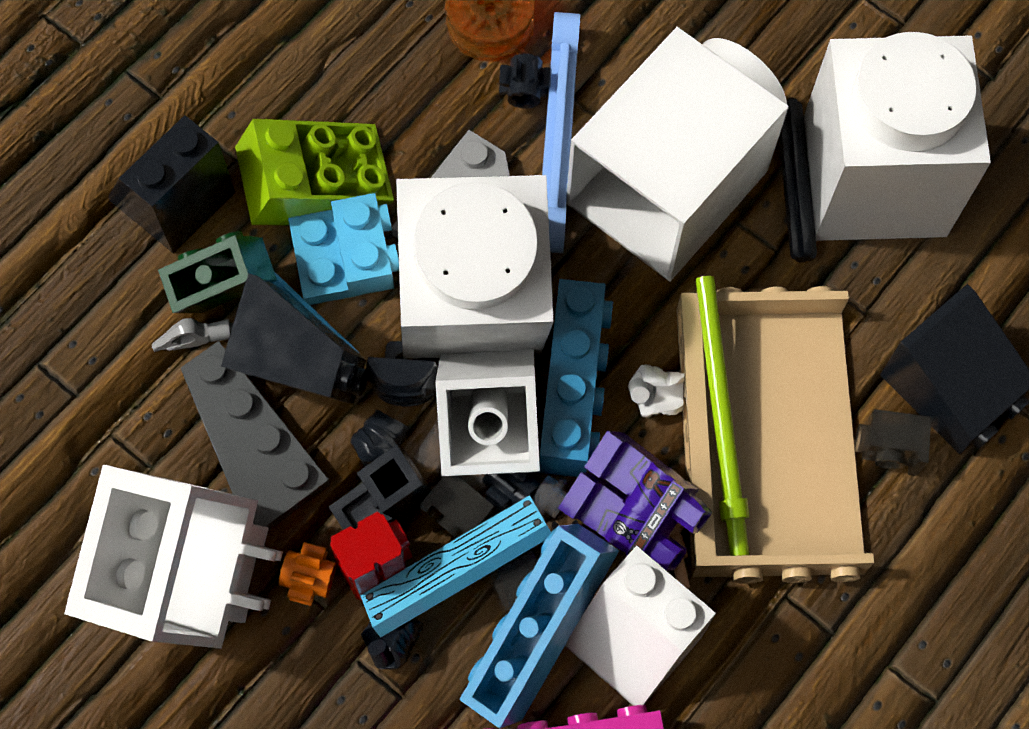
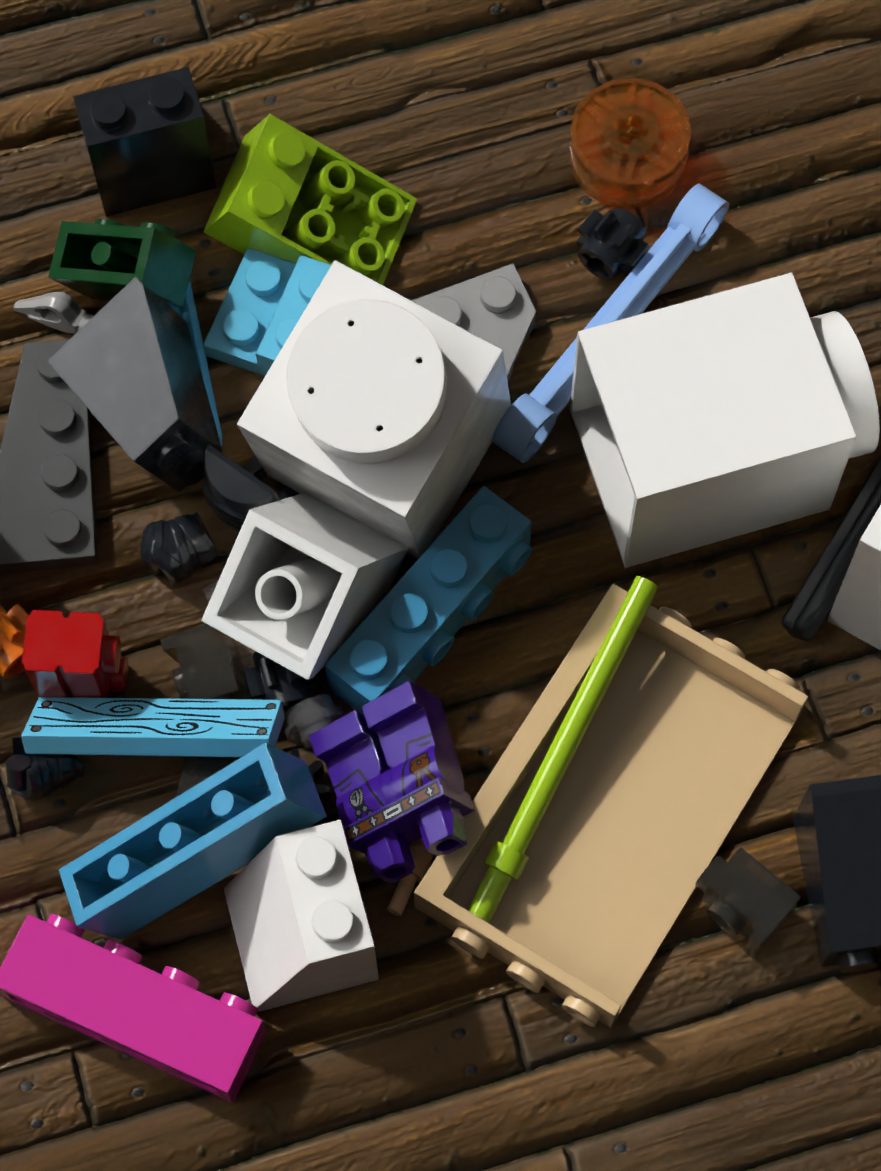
camera: 35 degrees right, 0 degrees up
black brick [329,445,432,530] -> none
white arm [628,364,685,418] -> none

